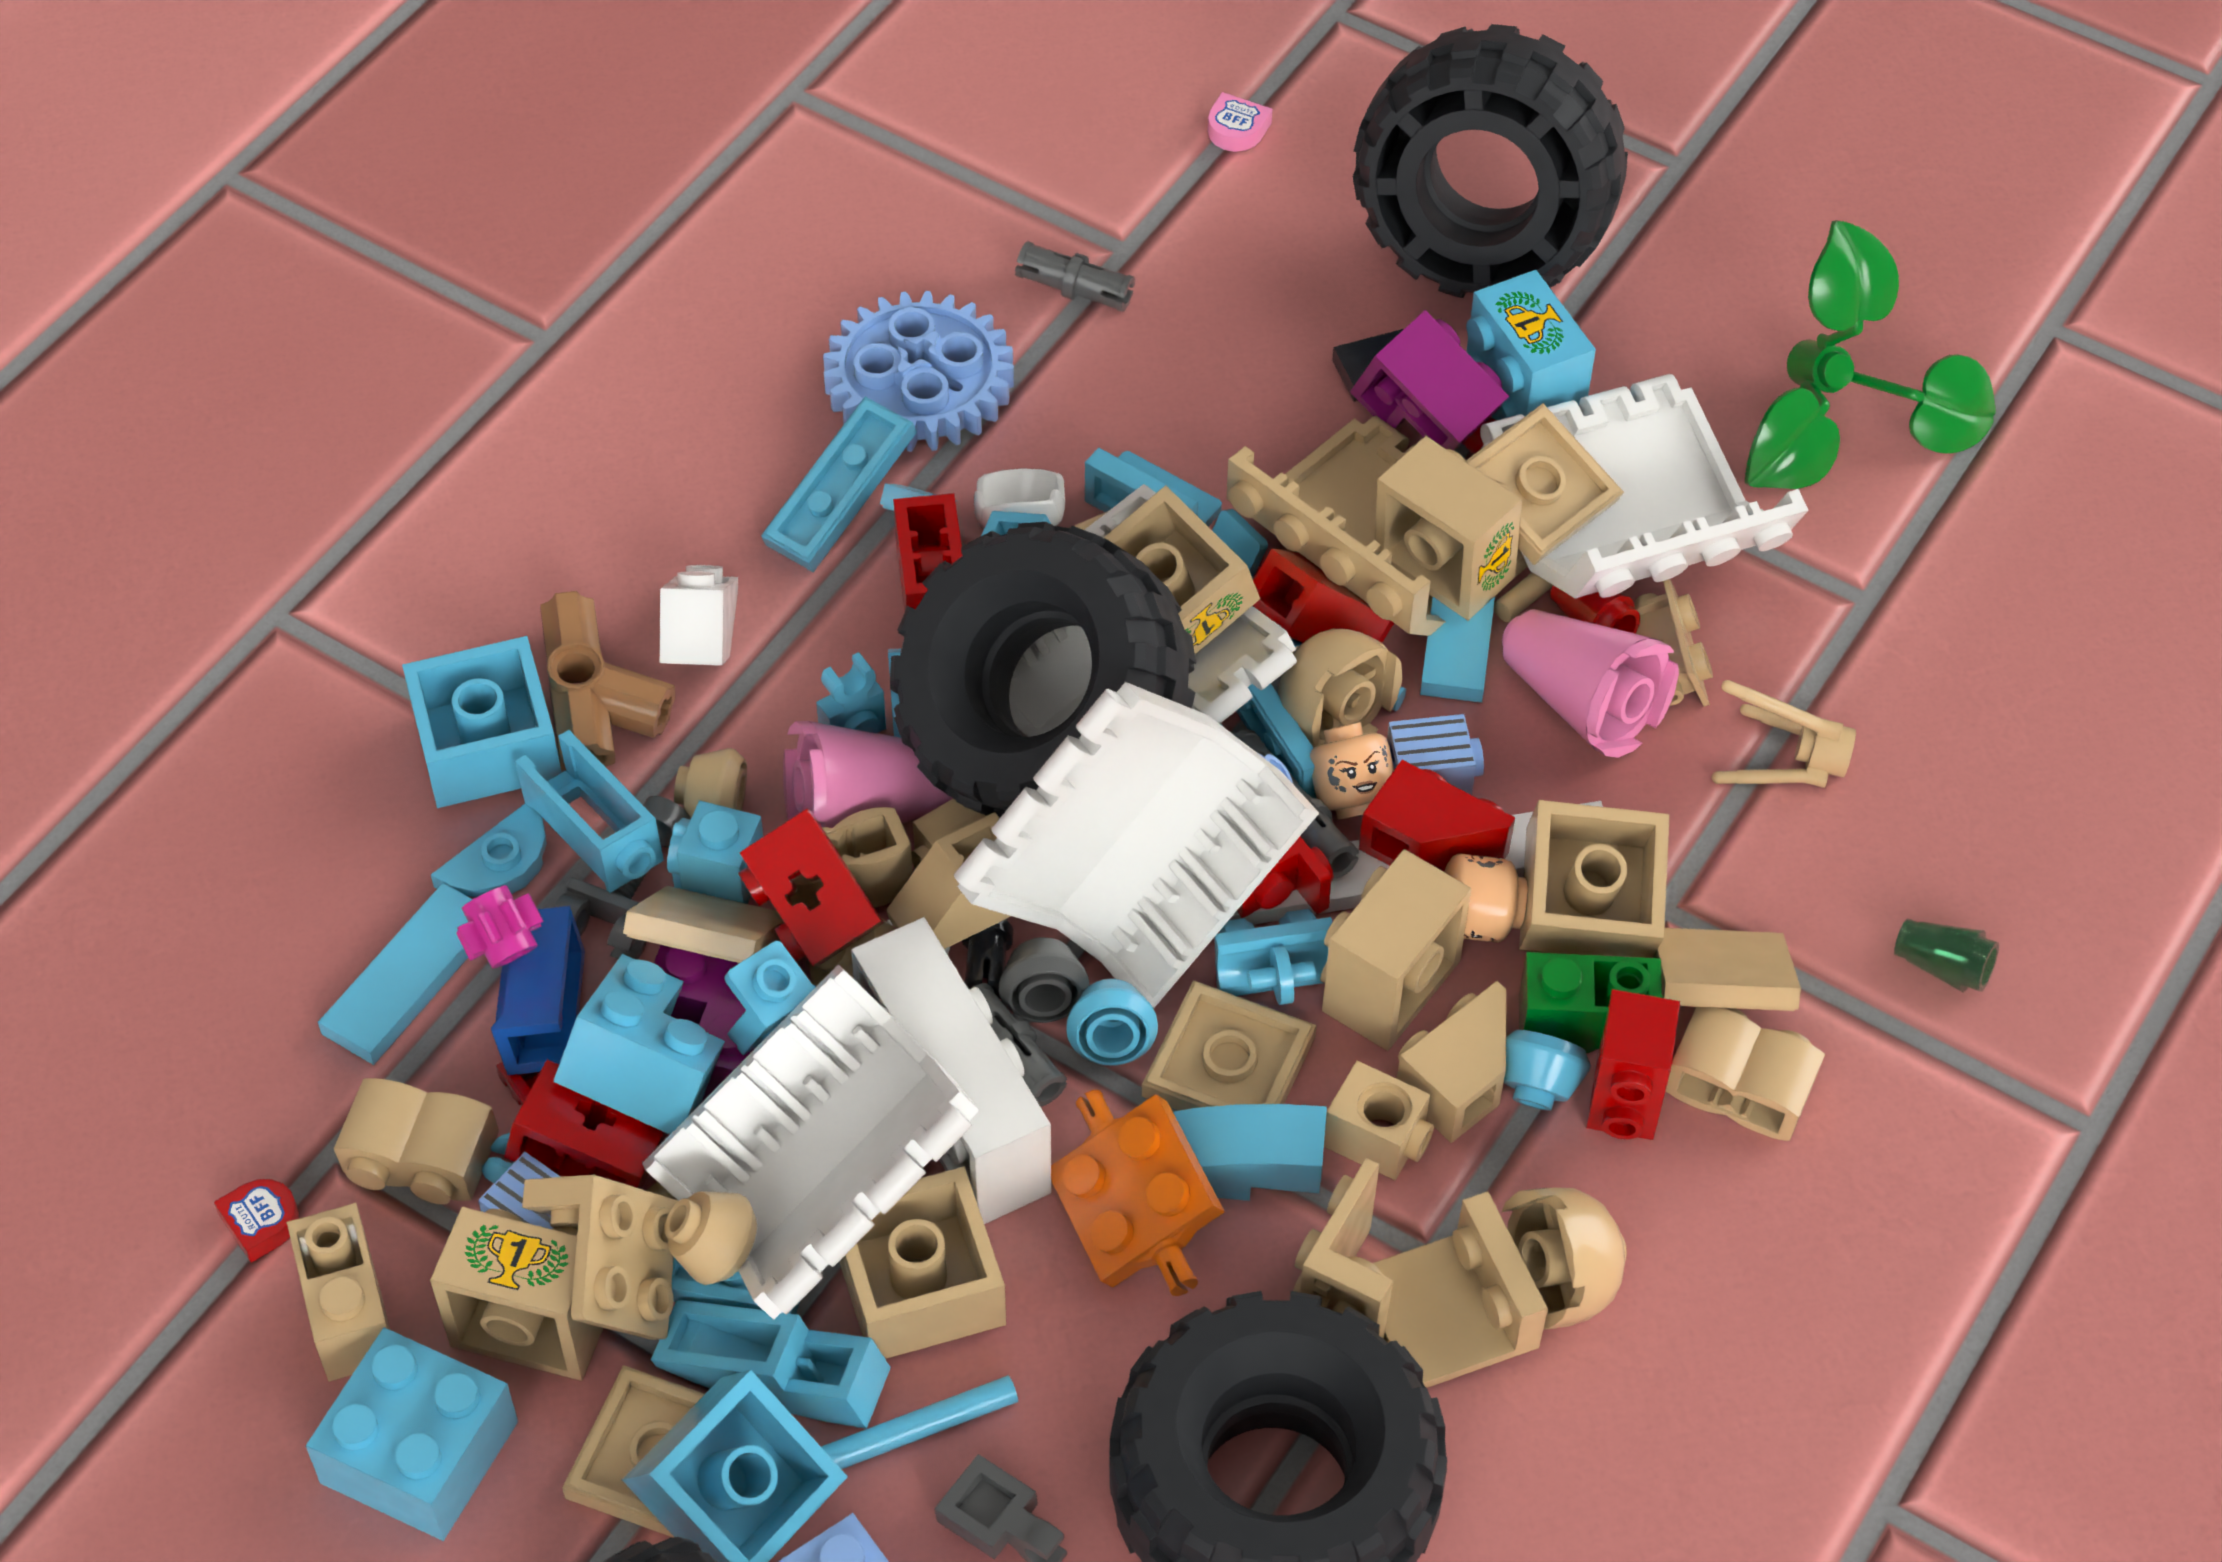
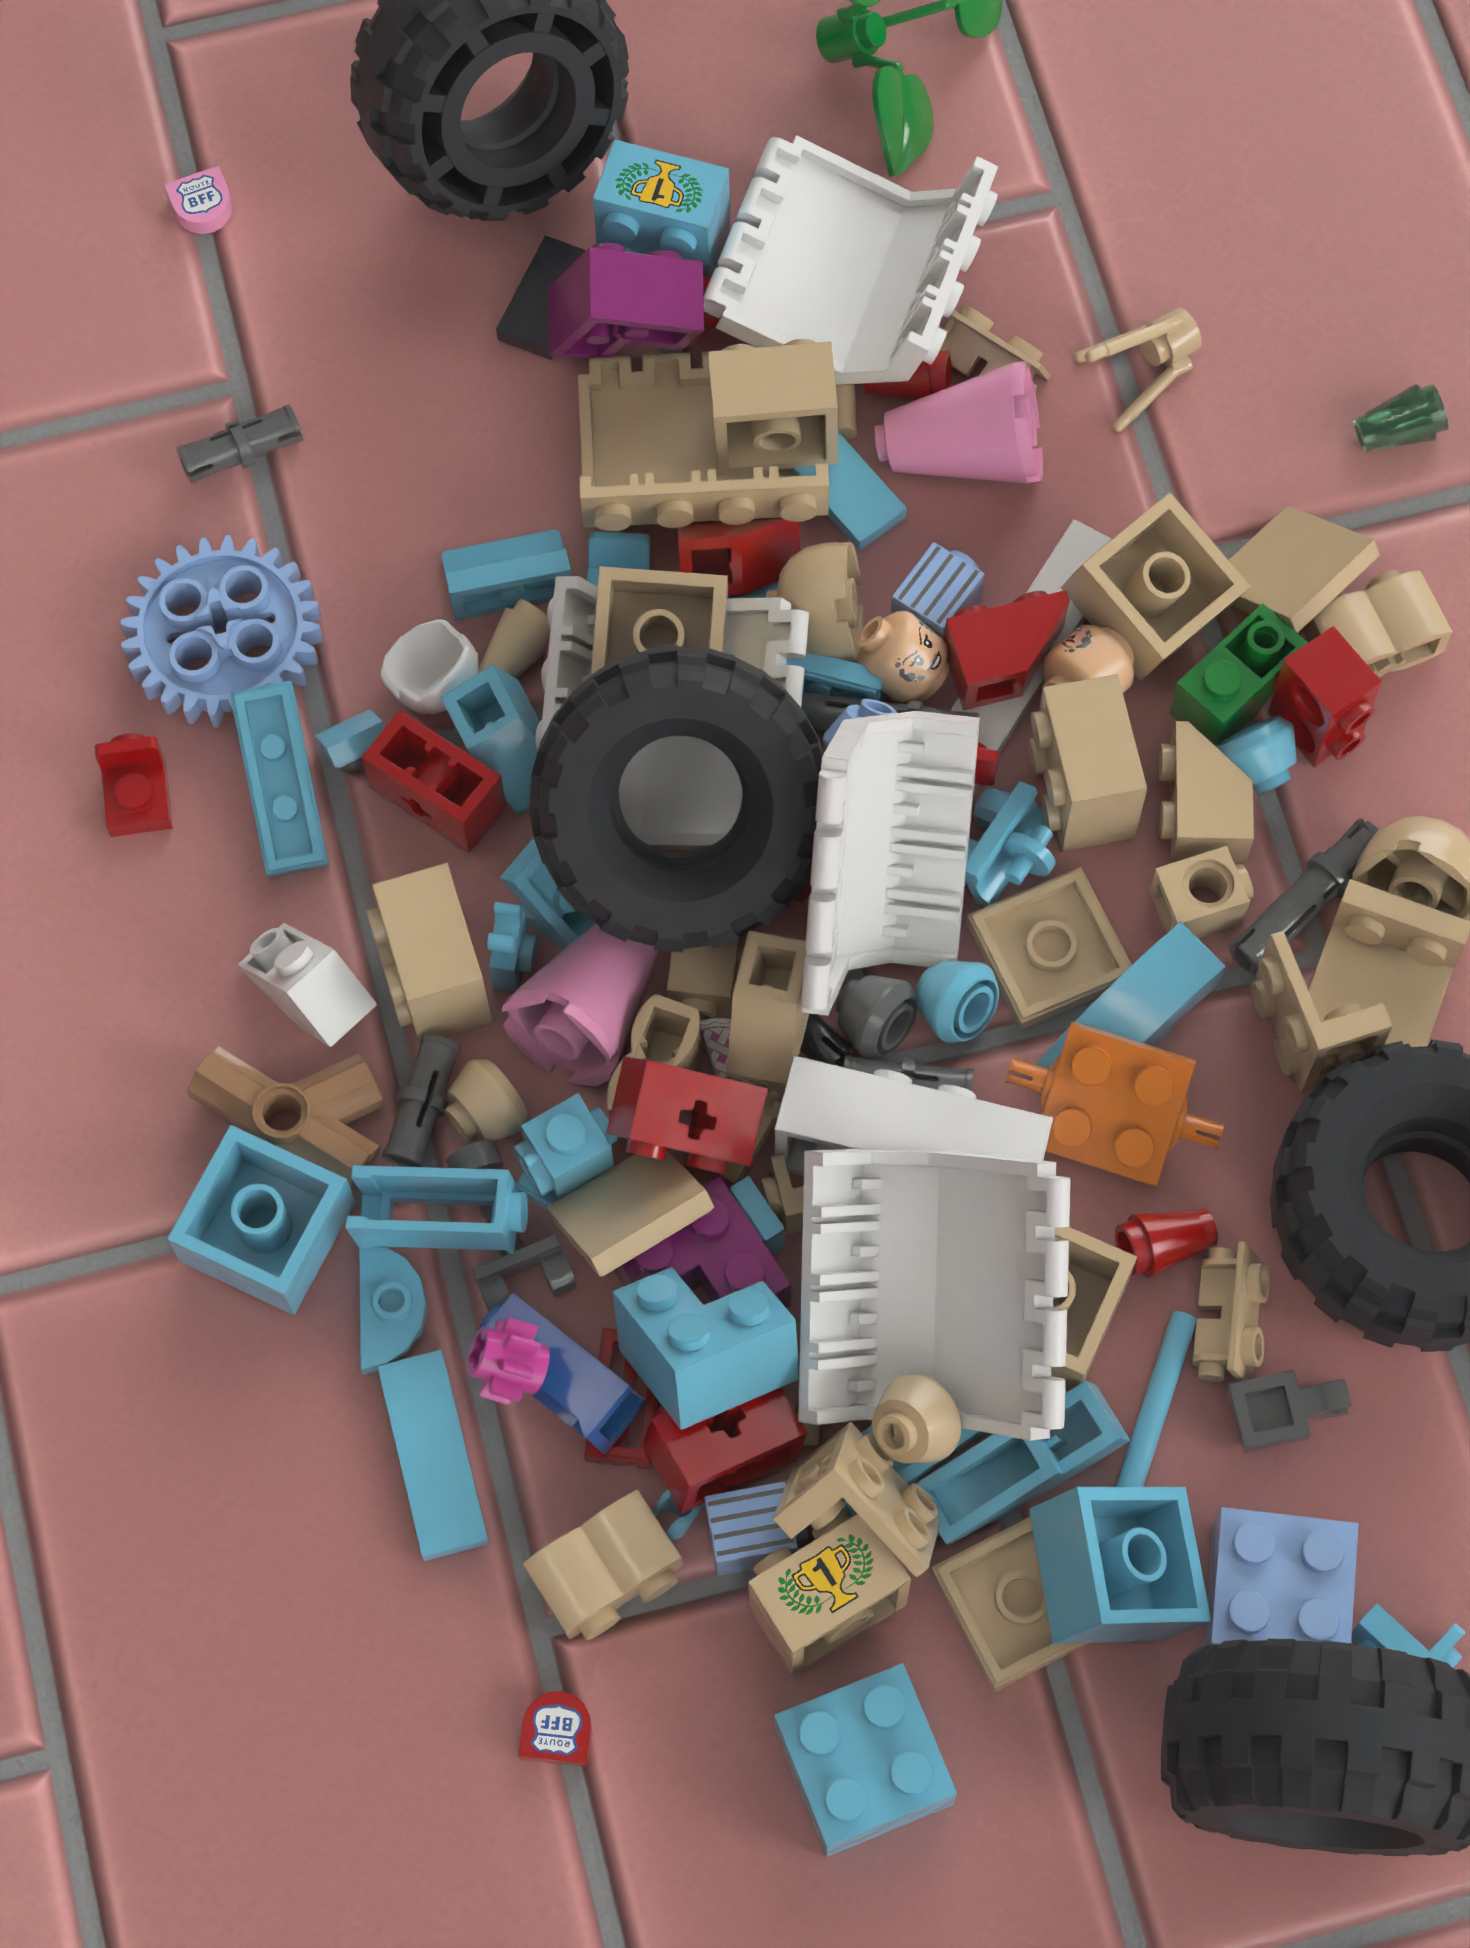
camera: 45 degrees left, 15 degrees up
tan slope [287,1203,390,1381] -> none
medium azure bracket [724,941,815,1056] -> none
tan tile [1466,403,1624,565] -> none
none -> red bracket [94,733,173,837]
none -> tan brick [366,863,492,1045]
none -> dark grey pin [382,1034,461,1167]
none -> red cone [1115,1208,1218,1278]
none -> tan hinge [1192,1241,1270,1382]
none -> dark grey pin [1228,818,1379,975]

